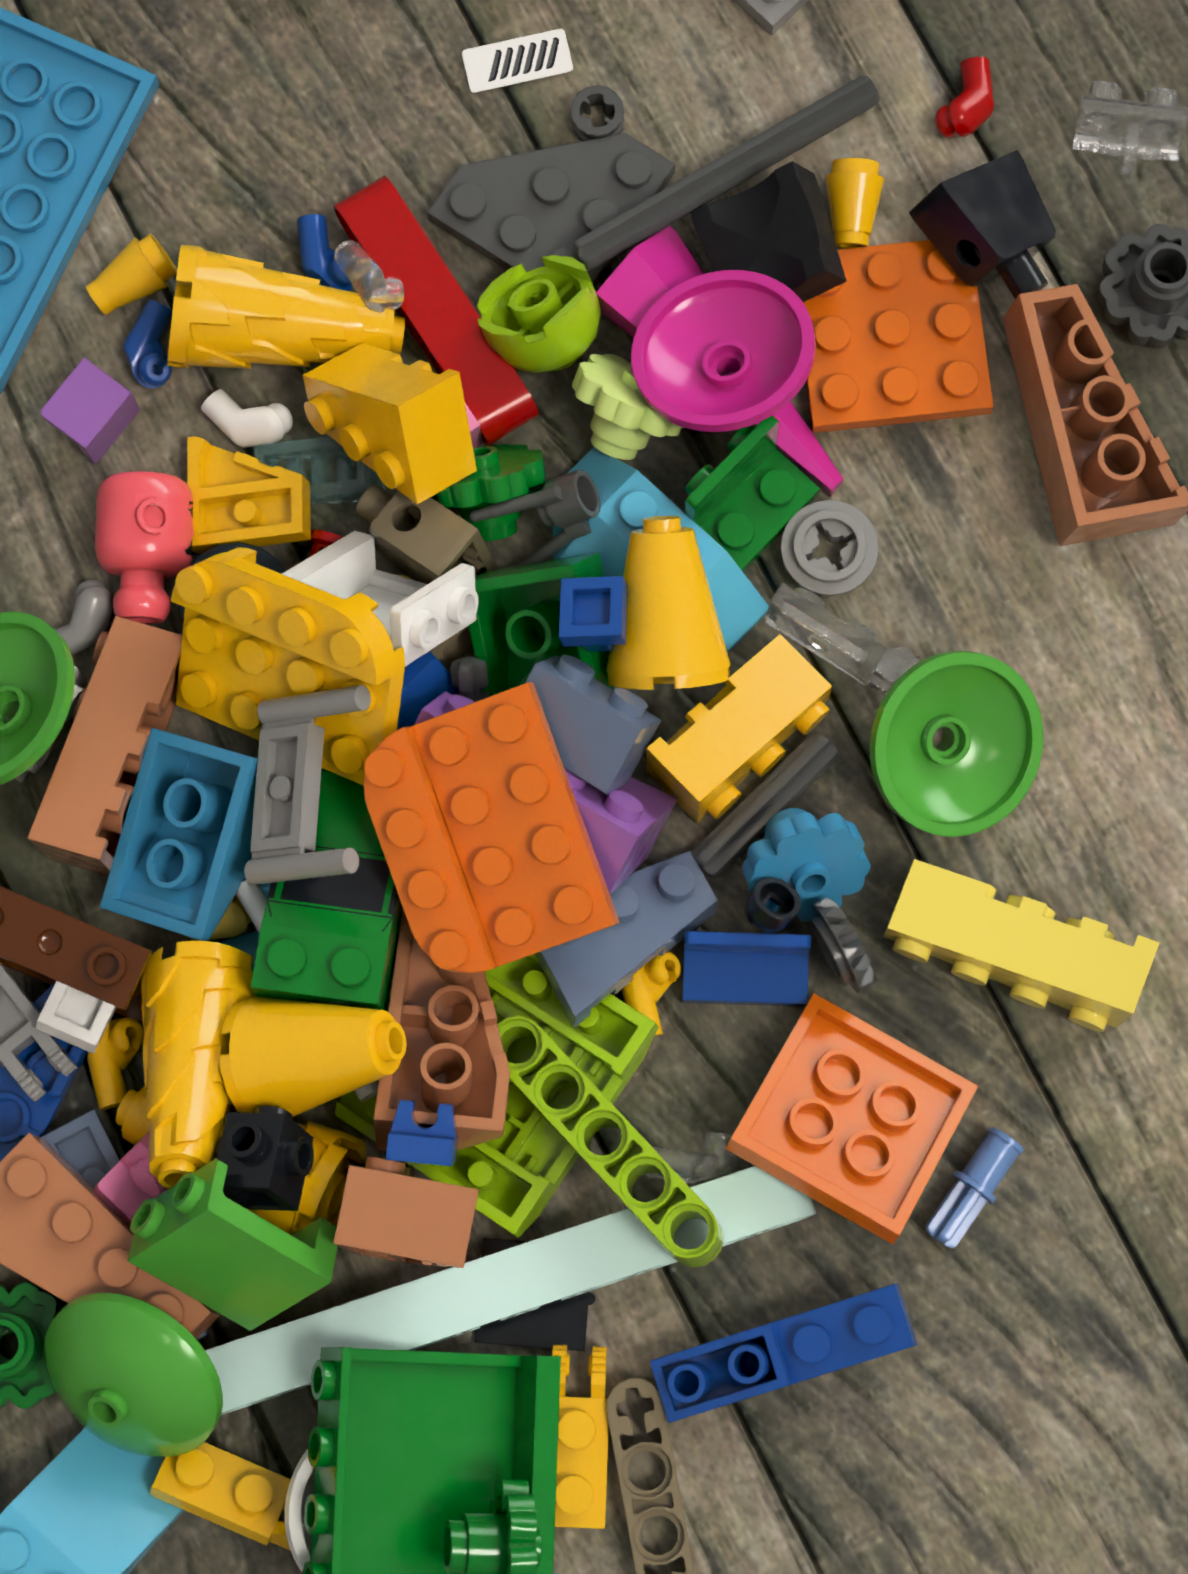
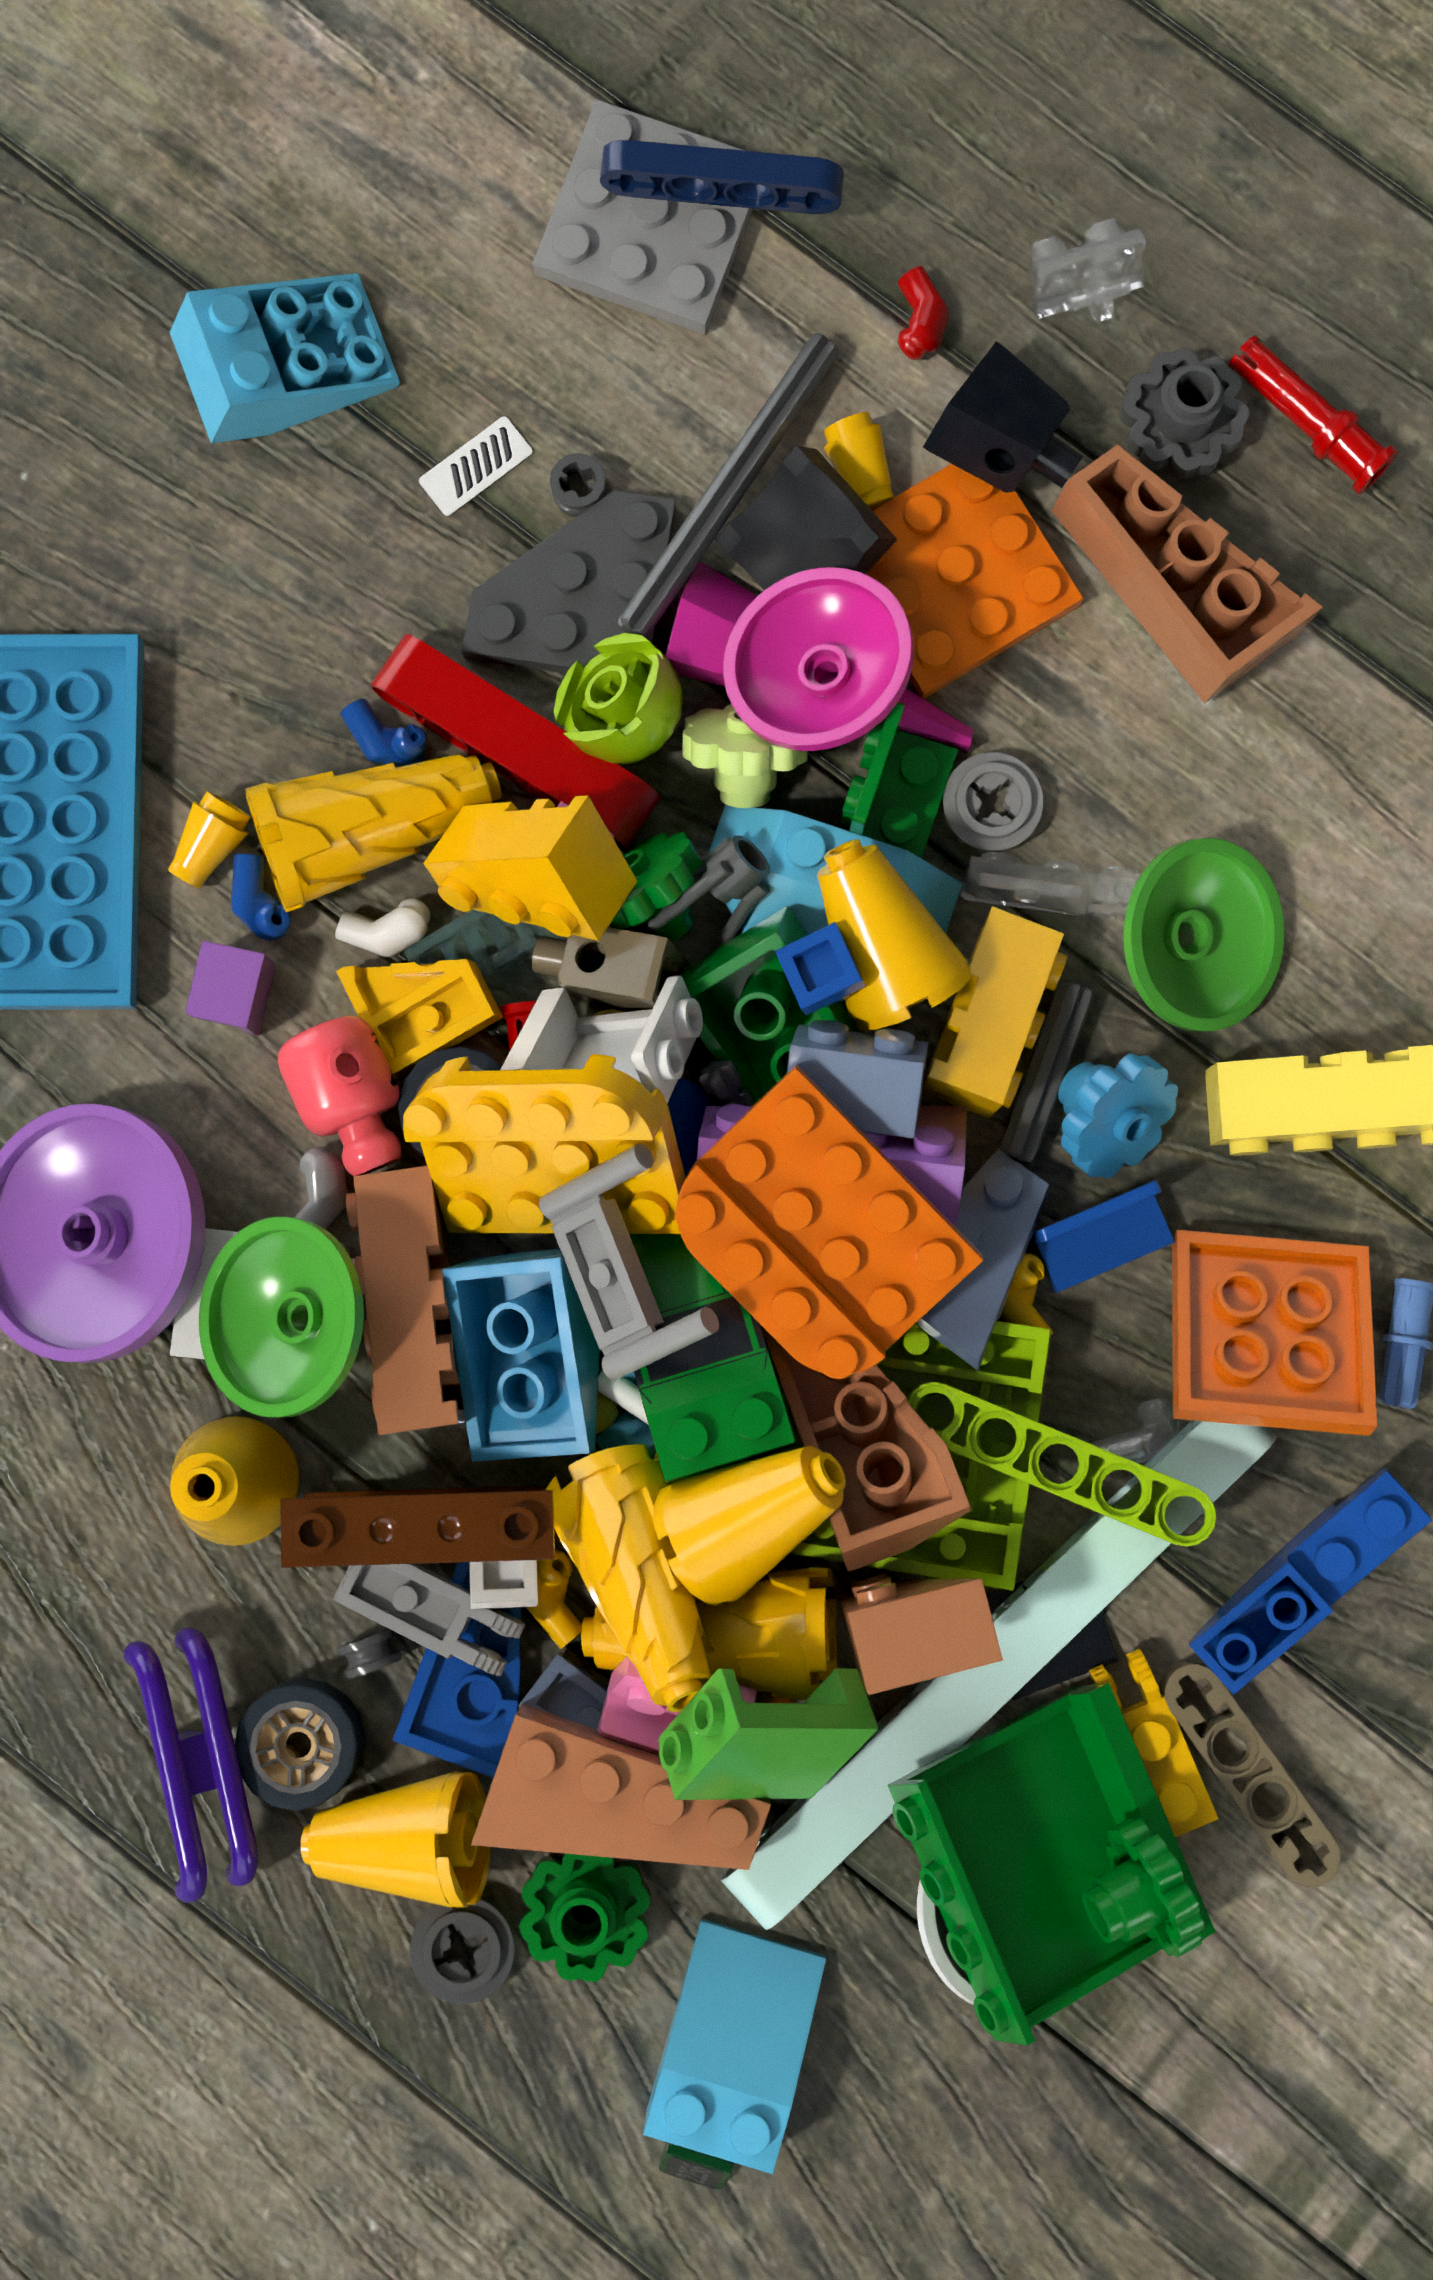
camera: 25 degrees left, 5 degrees up
bright green dish [44,1293,223,1457] -> none
yellow hinge [150,1442,291,1551] -> none
black brick [214,1106,314,1211] -> none
clear arm [334,240,404,313] -> none
blue tile [386,1099,458,1166] -> none
black hinge [745,877,801,933] -> none
dark grey gear [809,897,874,993] -> none

